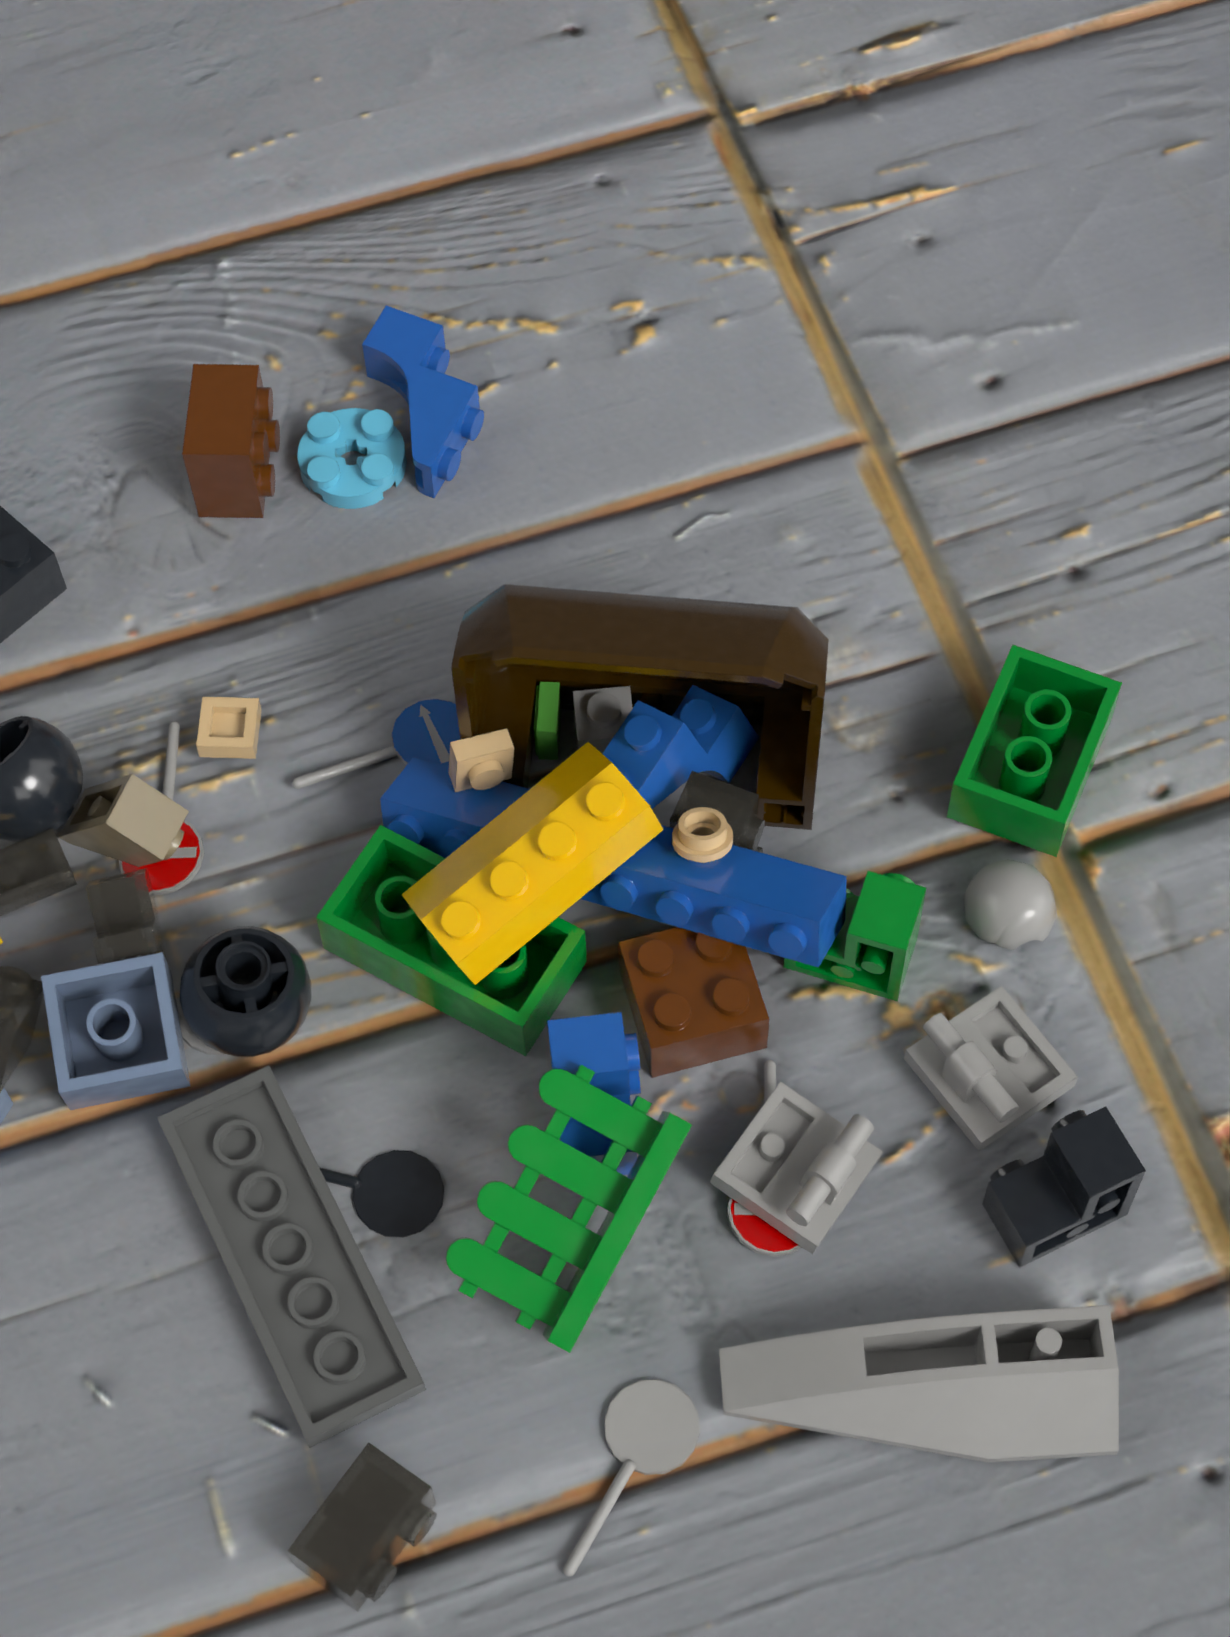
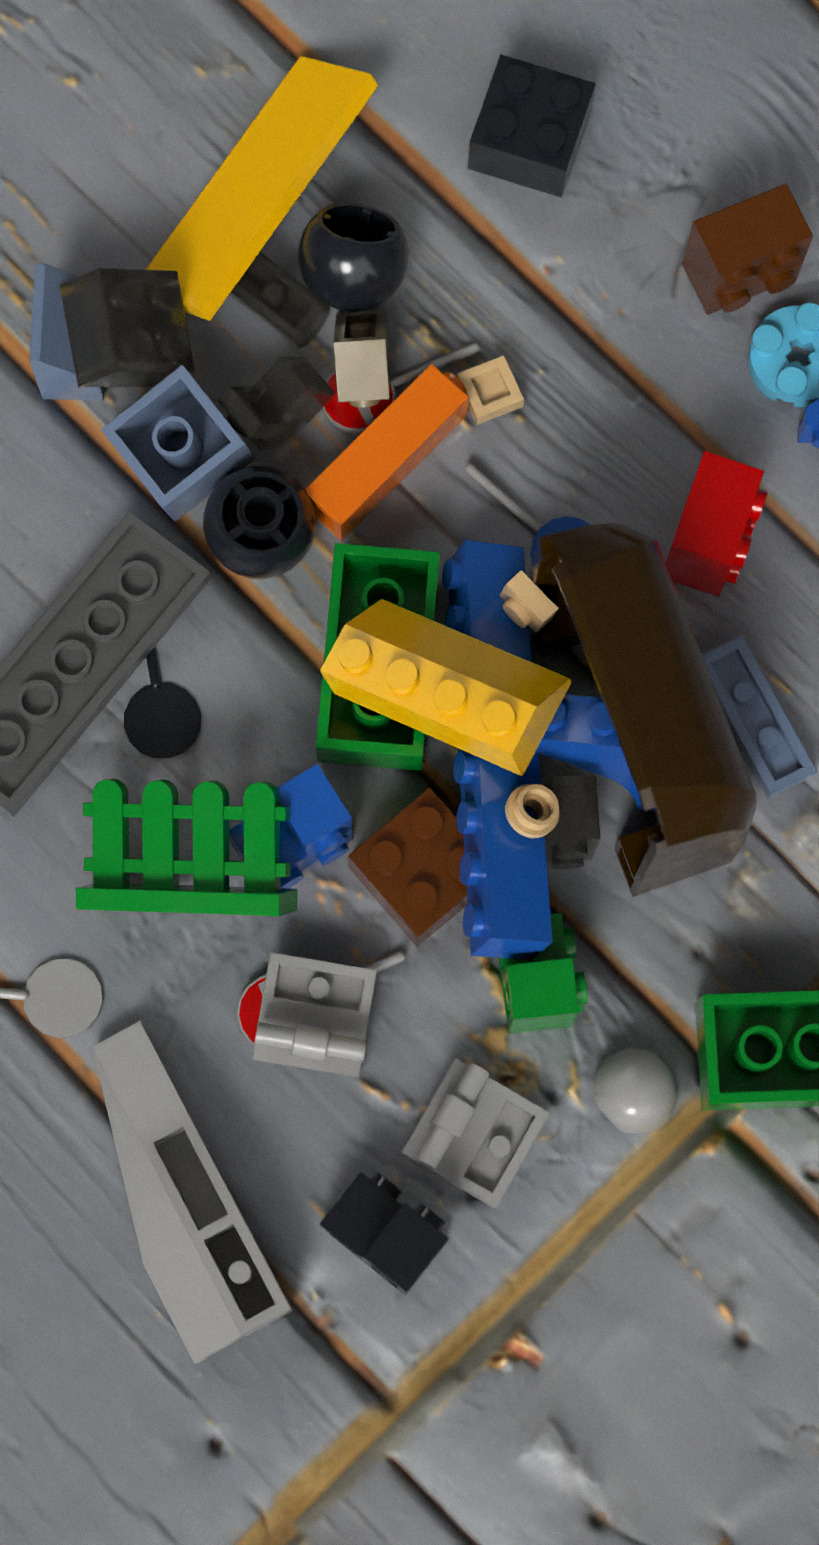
camera: 60 degrees right, 15 degrees up
none -> orange brick [306,364,469,542]
none -> red brick [666,451,768,597]

